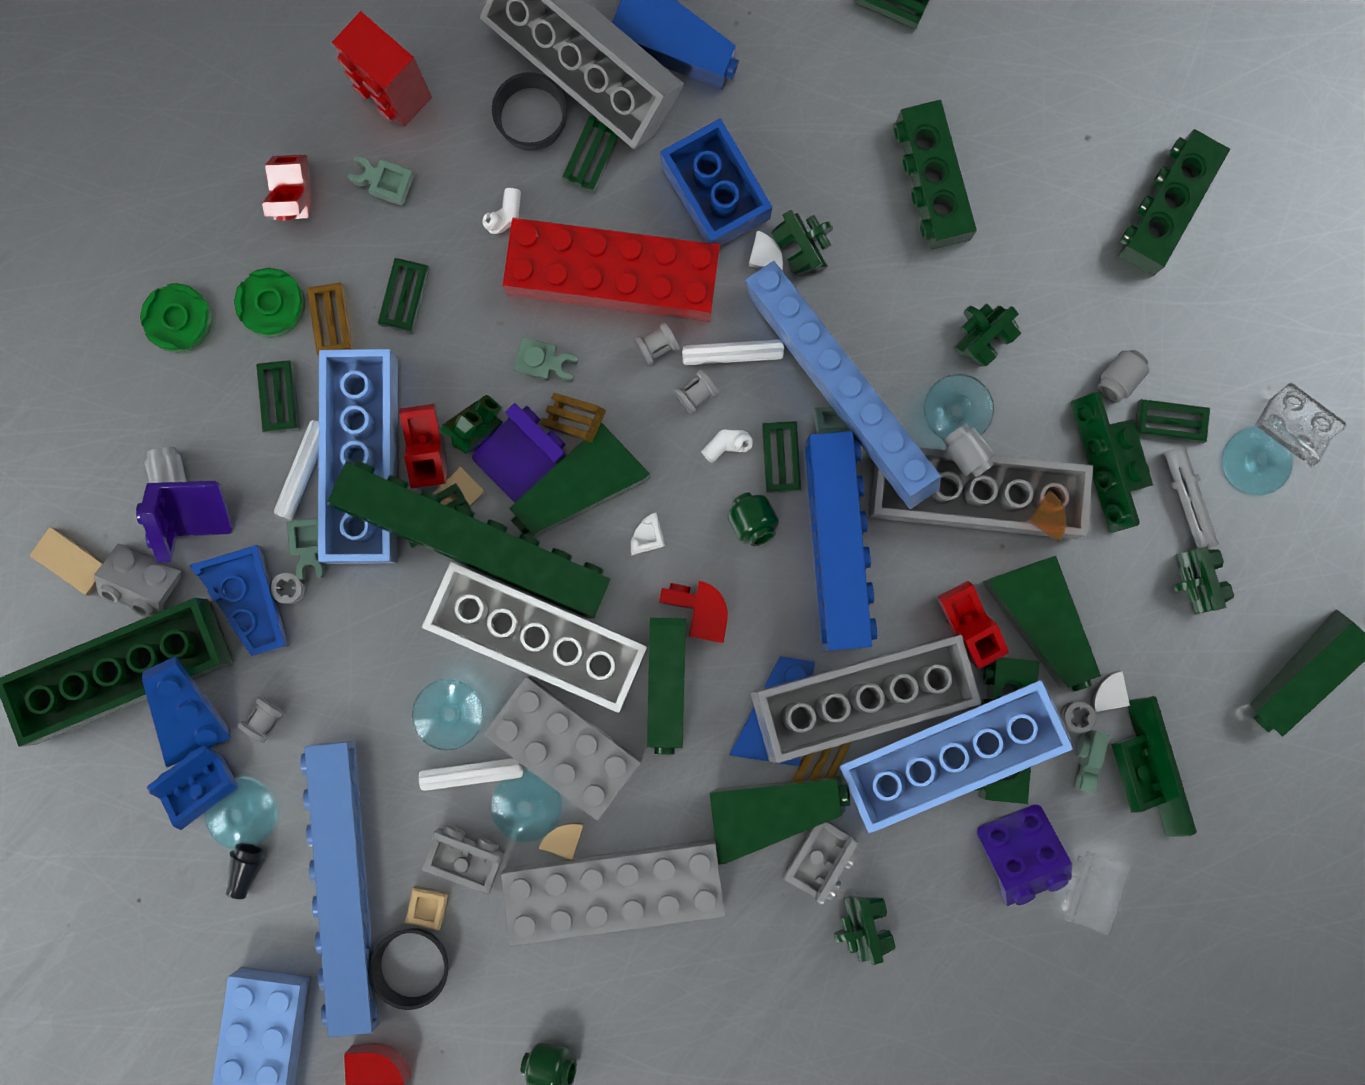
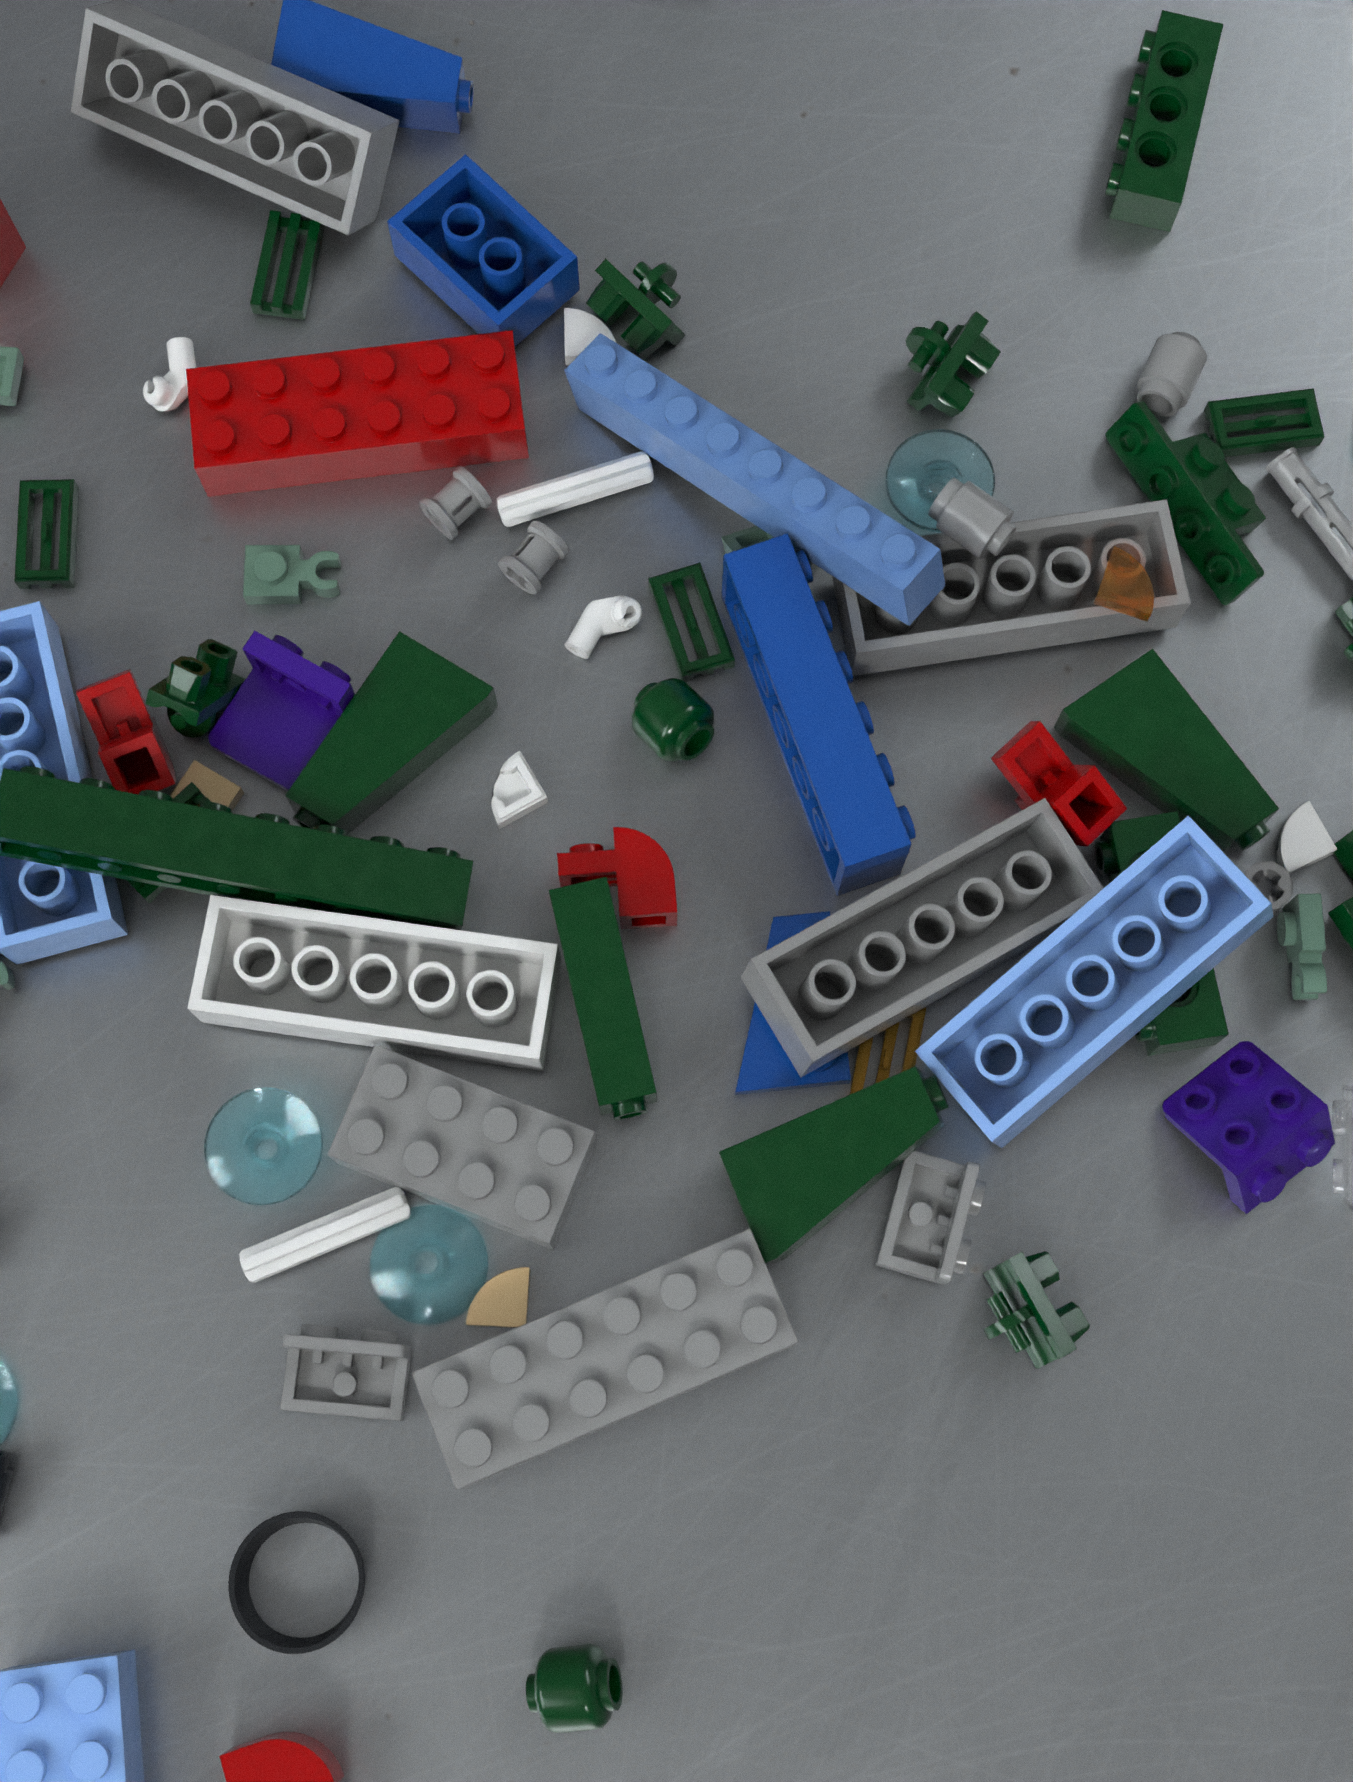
camera: 15 degrees left, 10 degrees down
medium blue brick [300,740,379,1038] -> none
tan tile [405,886,449,930] -> none
black tyre [492,72,567,150] -> none
pearl gold tile [540,393,606,443] -> none
dark green brick [893,99,977,250] -> none

